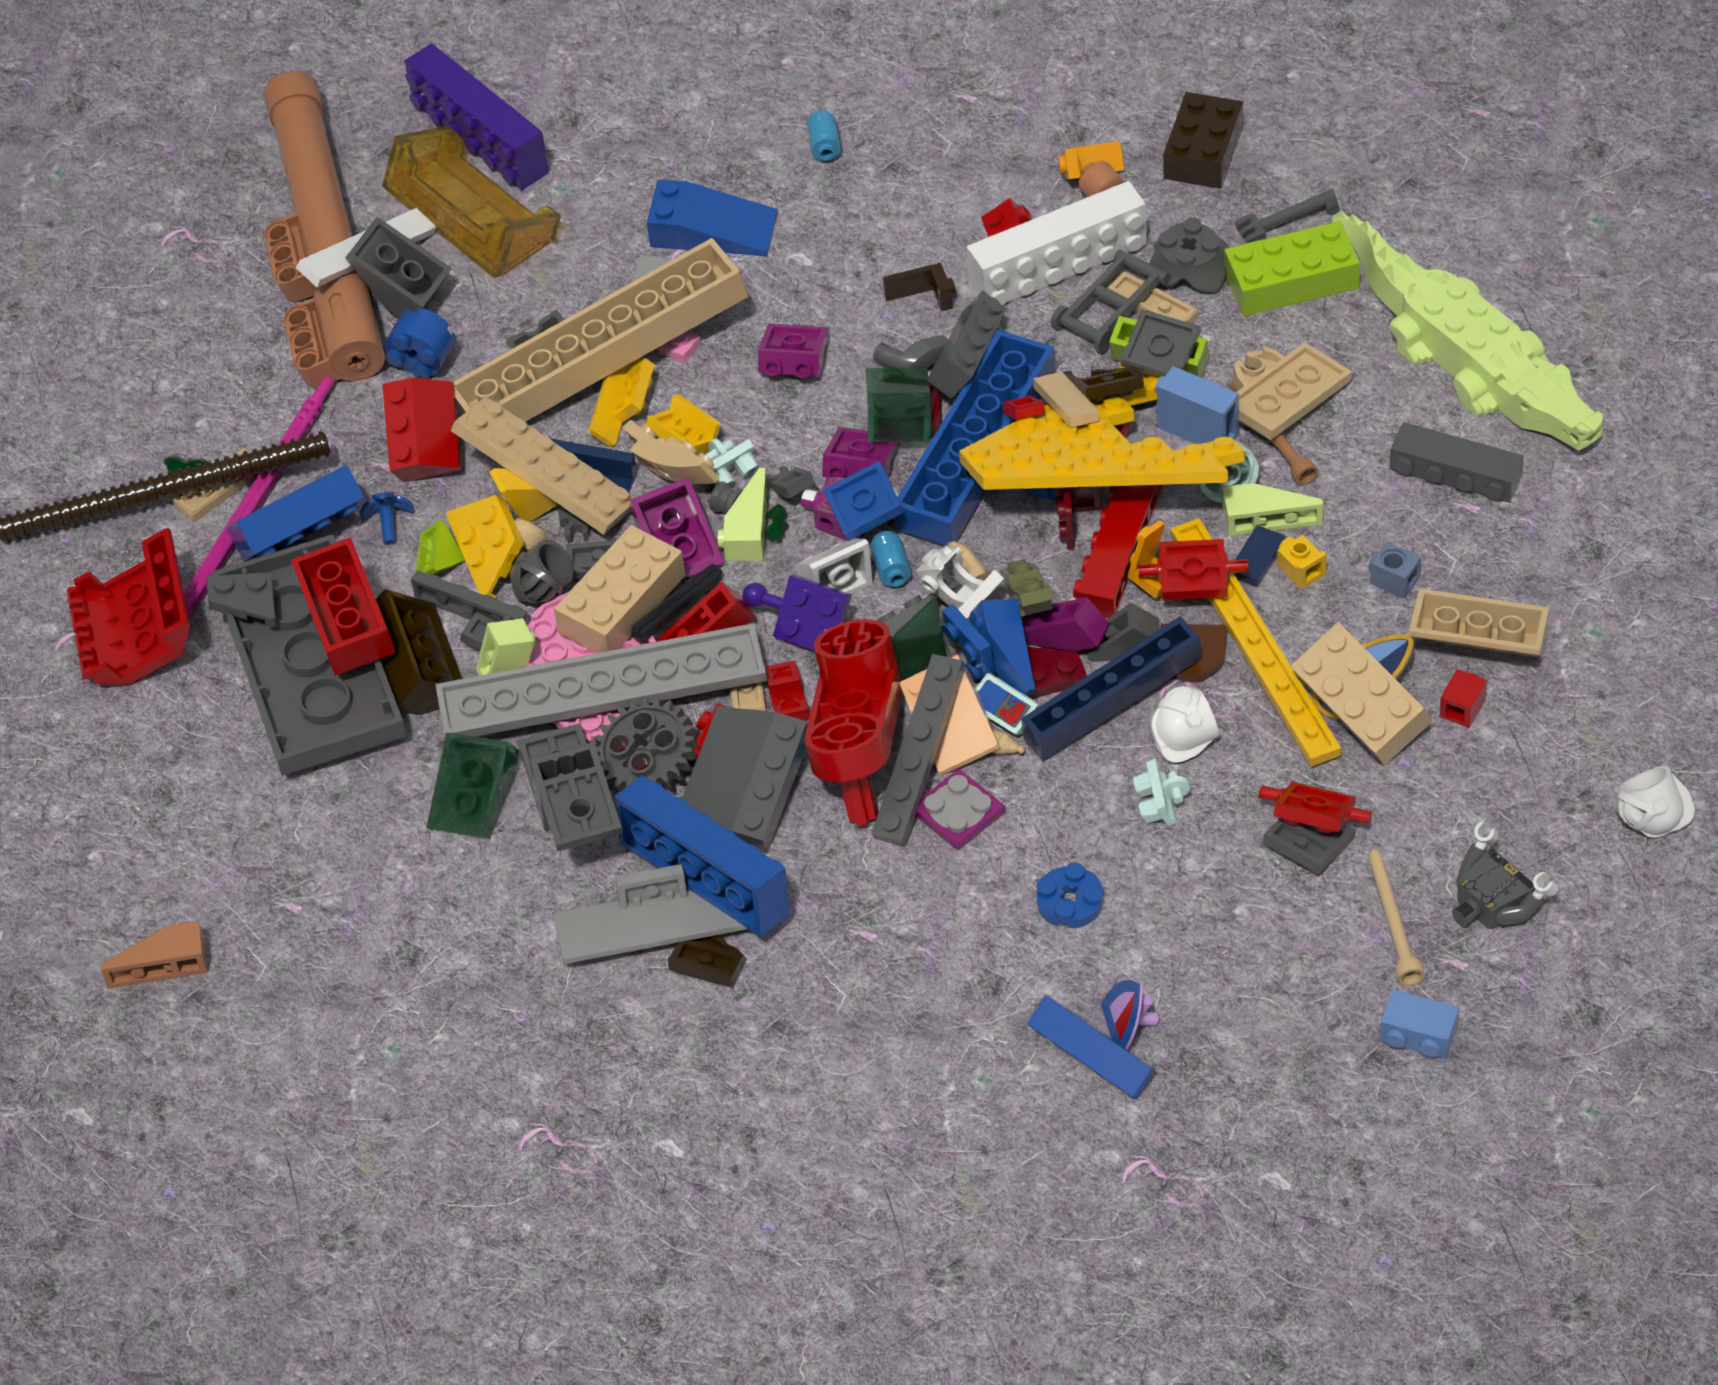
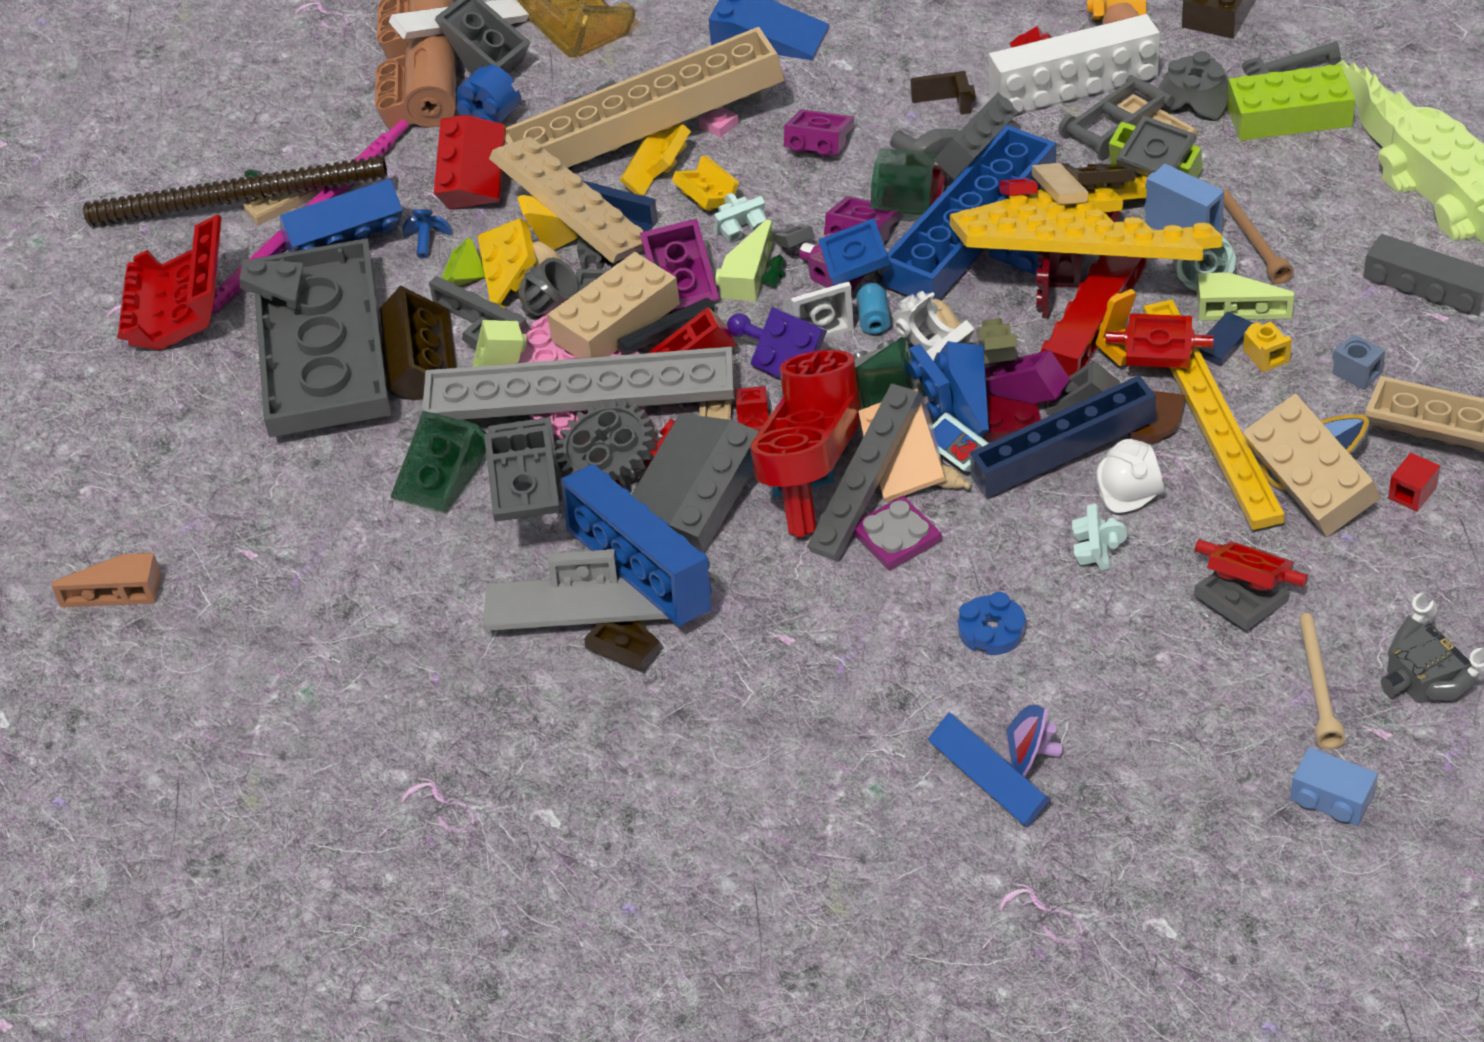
camera: 10 degrees right, 5 degrees down
red brick [291,537,396,676] -> none
tan slope [622,419,720,484] -> none
dark grey wheel [709,481,743,515] -> none
tan plate [1233,342,1352,440] -> none

